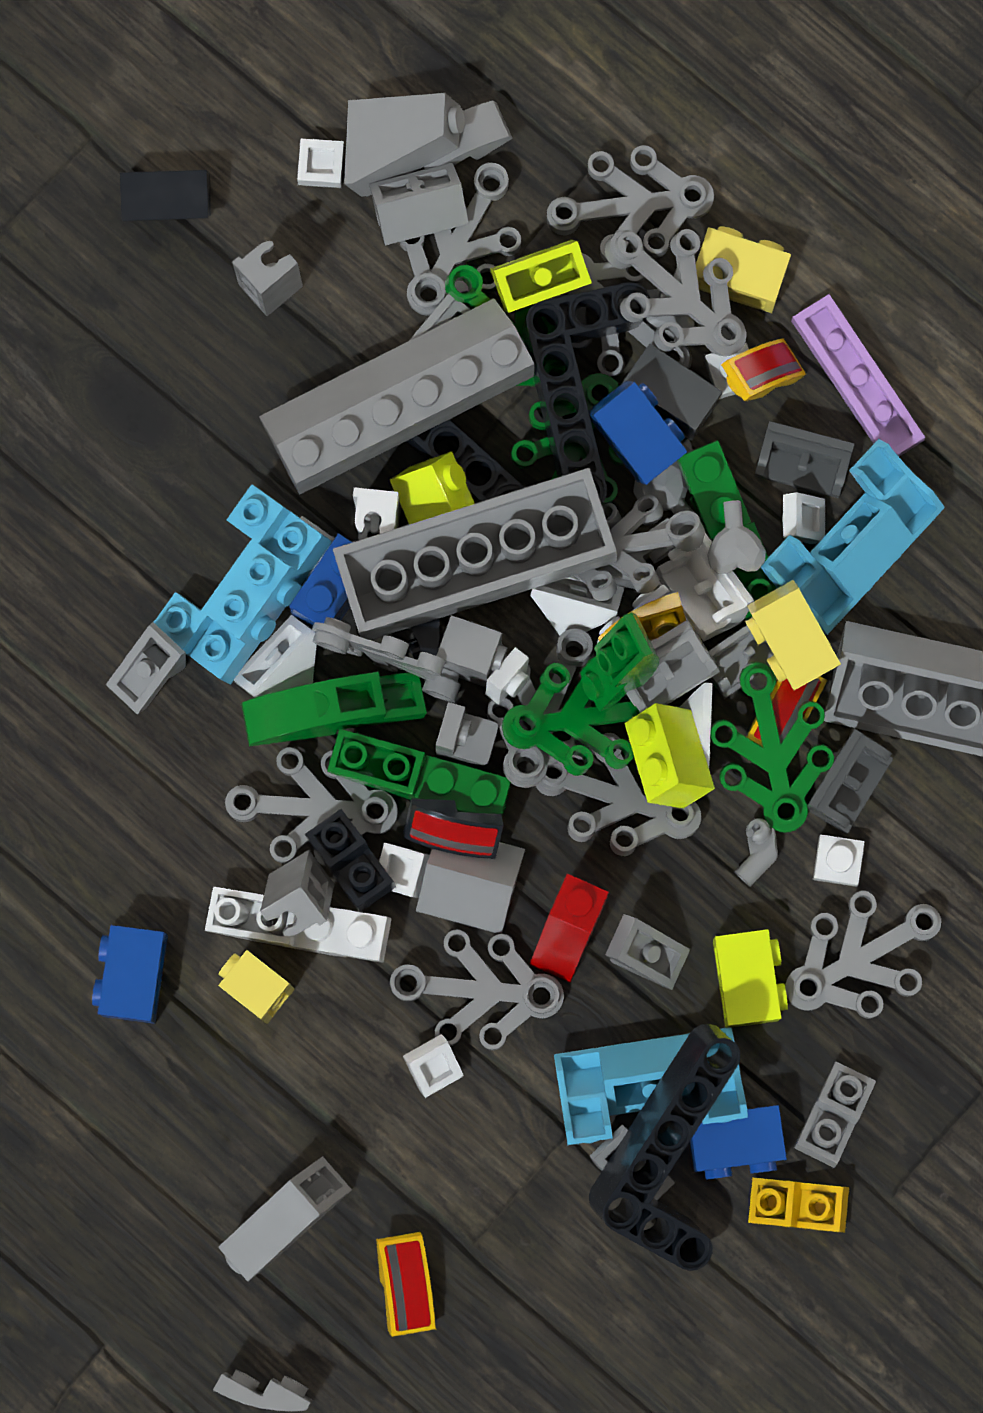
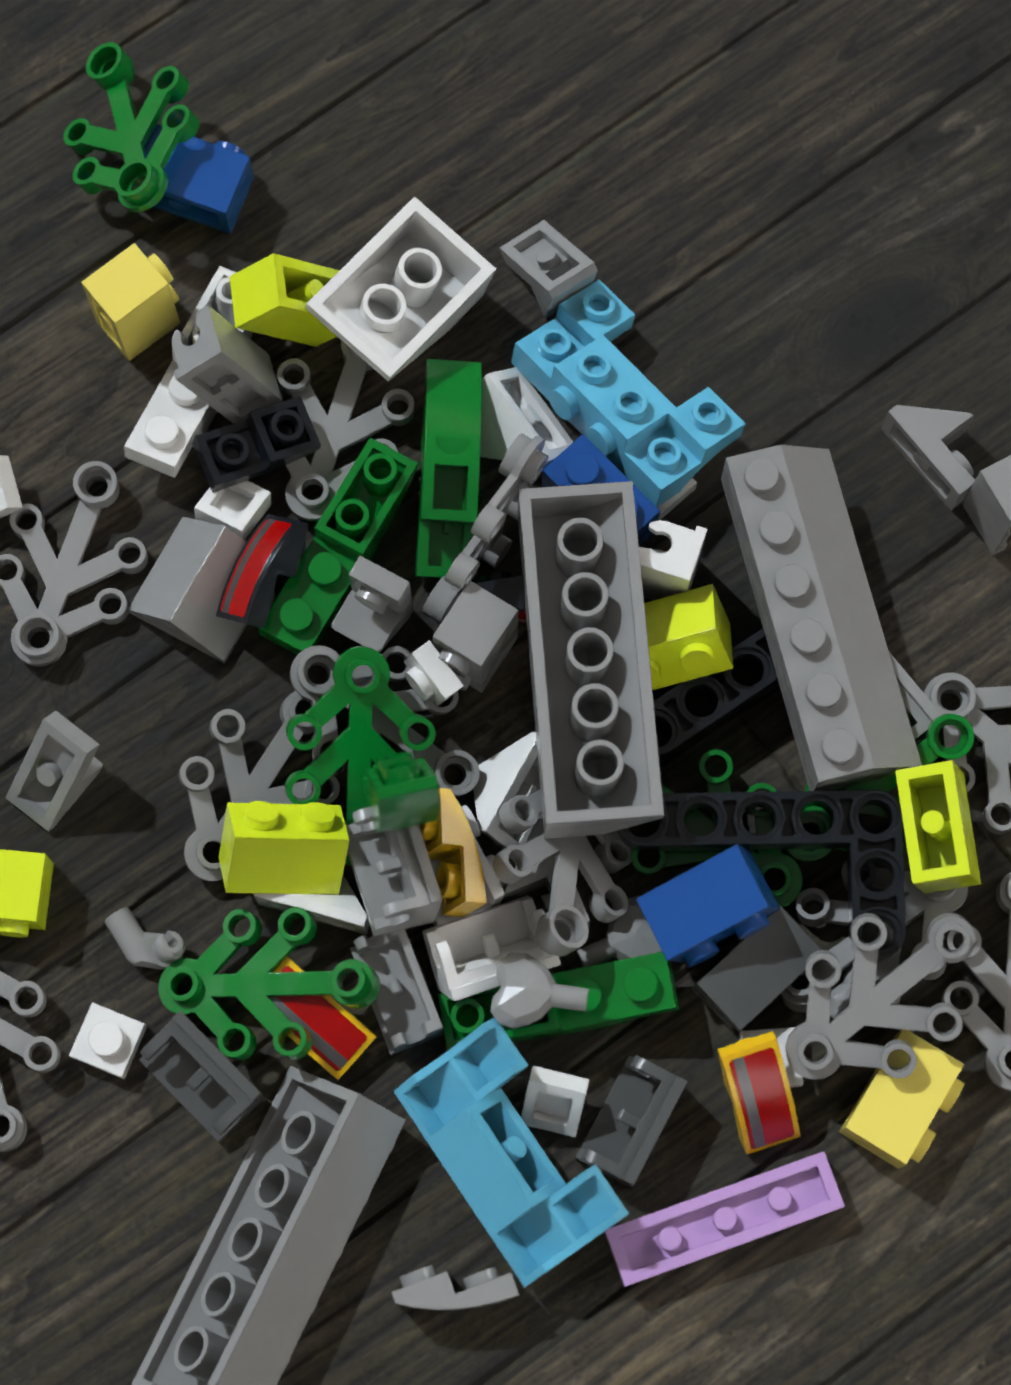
camera: 100 degrees right, 5 degrees down
red slope [530,874,609,983] -> none
light yellow brick [745,580,841,690] -> none
none -> green plant [63,42,200,212]
none -> neon yellow brick [229,253,339,347]
none -> white slope [305,196,496,382]
none -> light grey slope [391,1265,519,1311]
none -> light grey slope [881,405,975,511]

